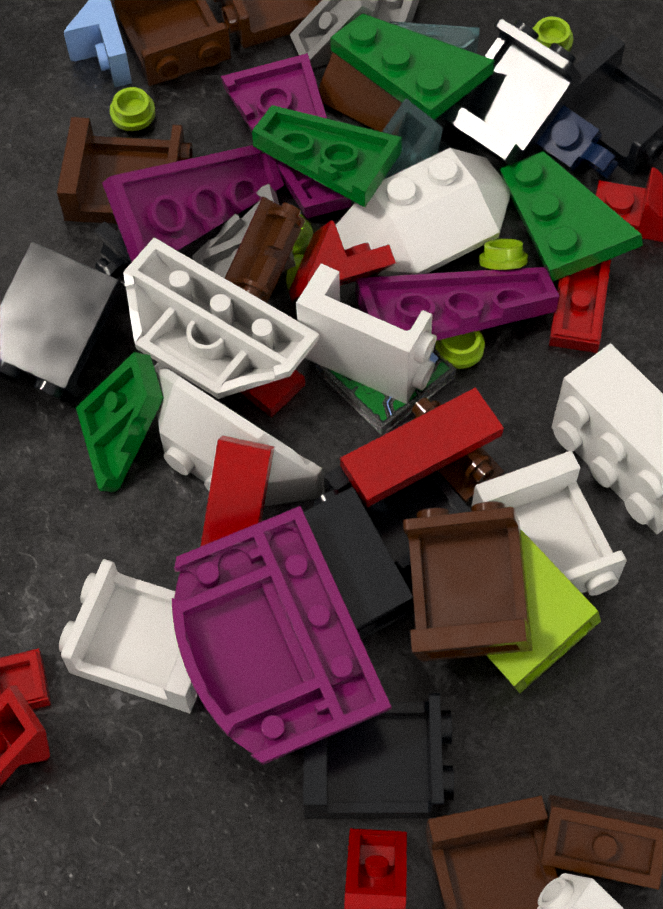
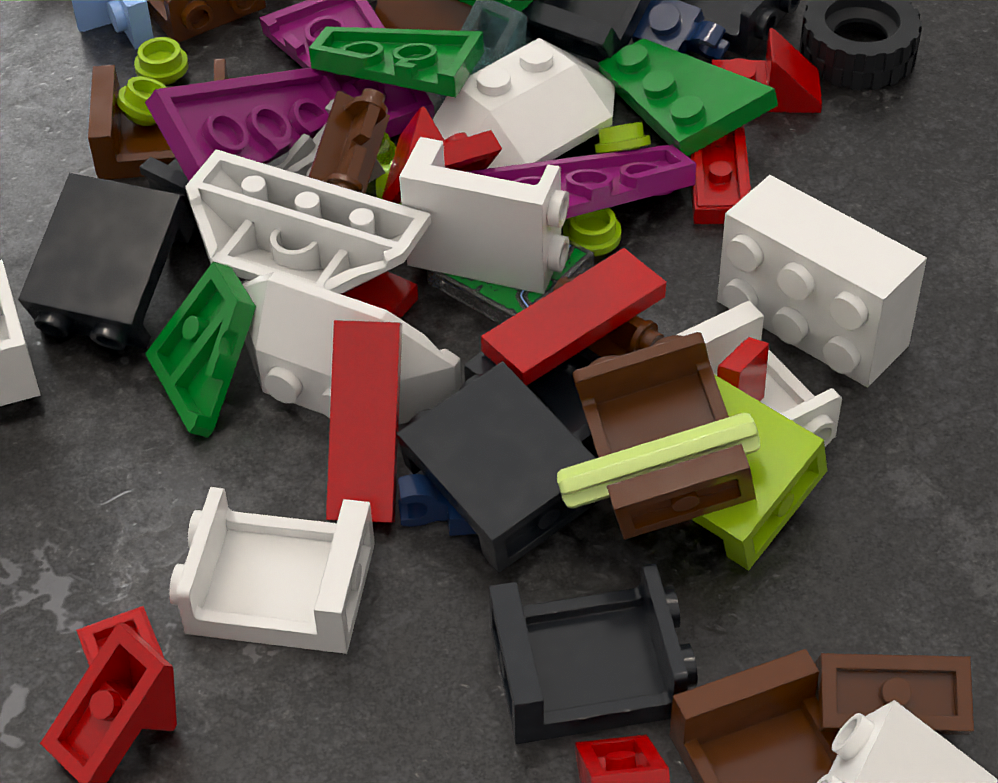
camera: 10 degrees left, 15 degrees down
magenta slope [172,506,391,765] -> none
none -> lime plate [116,76,167,126]
none -> yellowish green axle [557,413,760,509]
none -> red tile [717,337,769,401]

